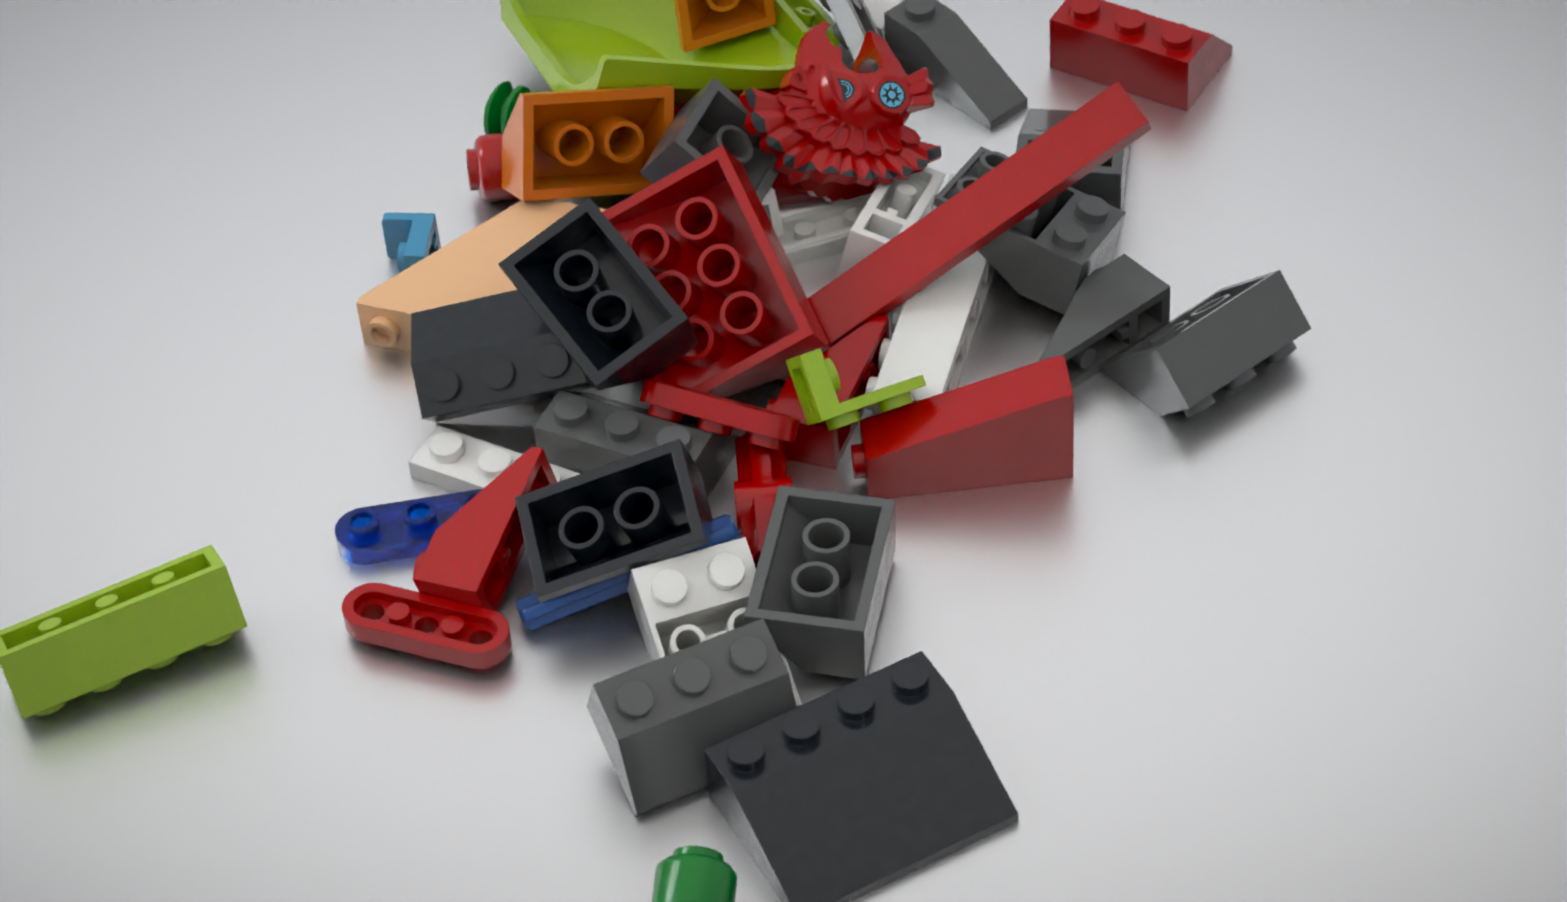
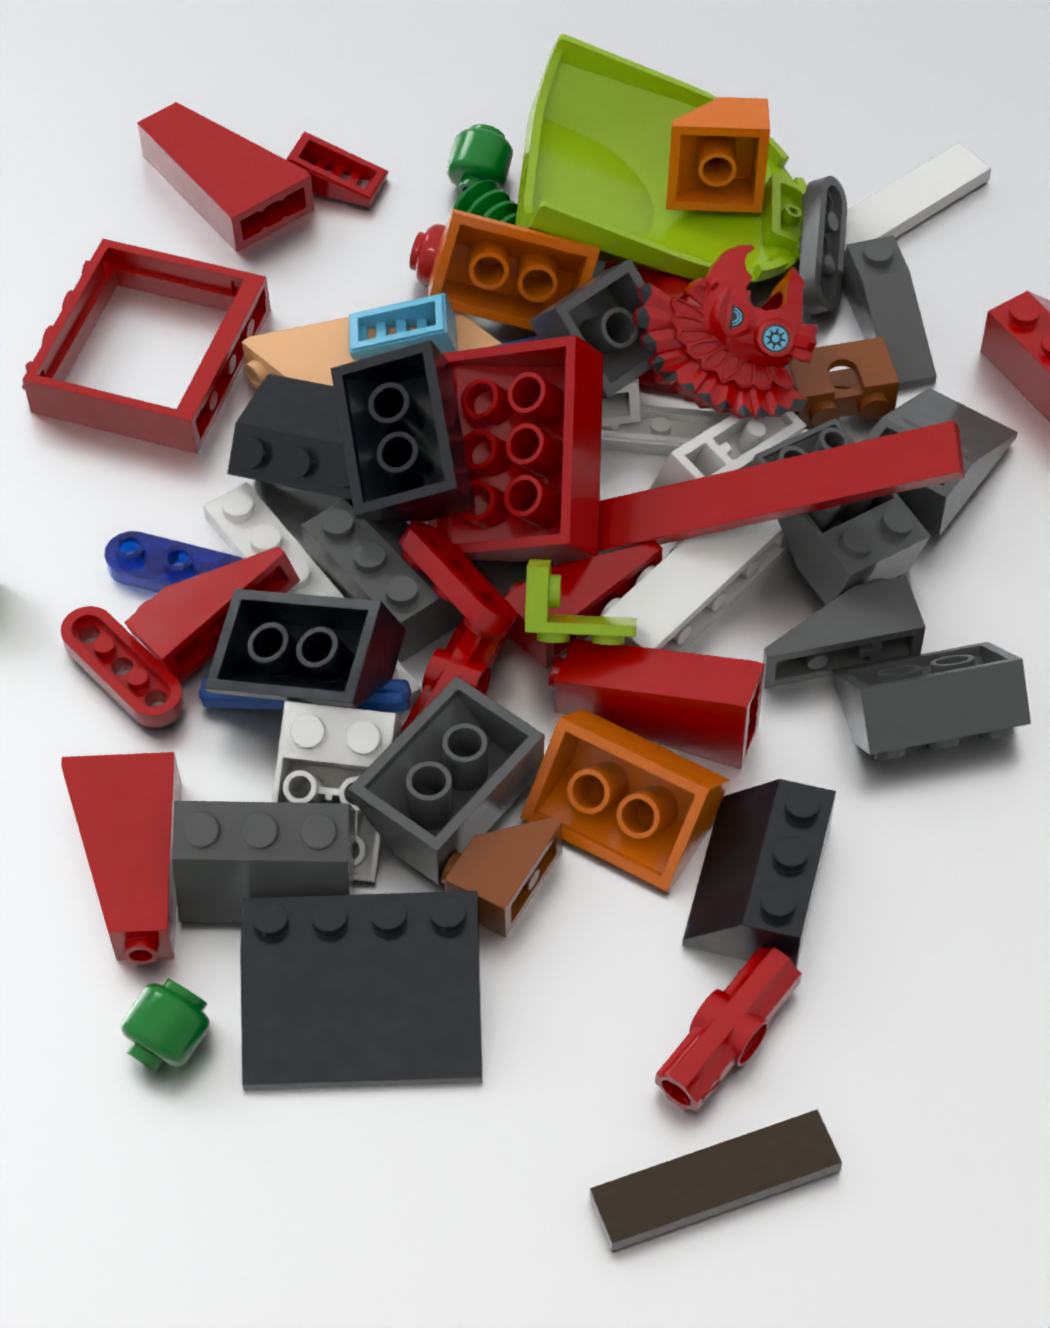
camera: 25 degrees right, 10 degrees up
dark azure bracket [382,212,441,273] -> none
none -> red window [22,239,271,454]
none -> red slope [61,752,181,964]
none -> red slope [137,102,315,252]
none -> red slope [286,131,389,208]
none -> medium azure slope [349,293,458,359]
none -> dark orange slope [441,817,562,937]
none -> green head [447,124,513,194]
none -> orange slope [520,709,730,892]
none -> dark brown tile [590,1109,842,1252]
none -> red piece [655,946,802,1112]
none -> black slope [682,779,836,968]
none -> dark orange brick [784,337,899,430]

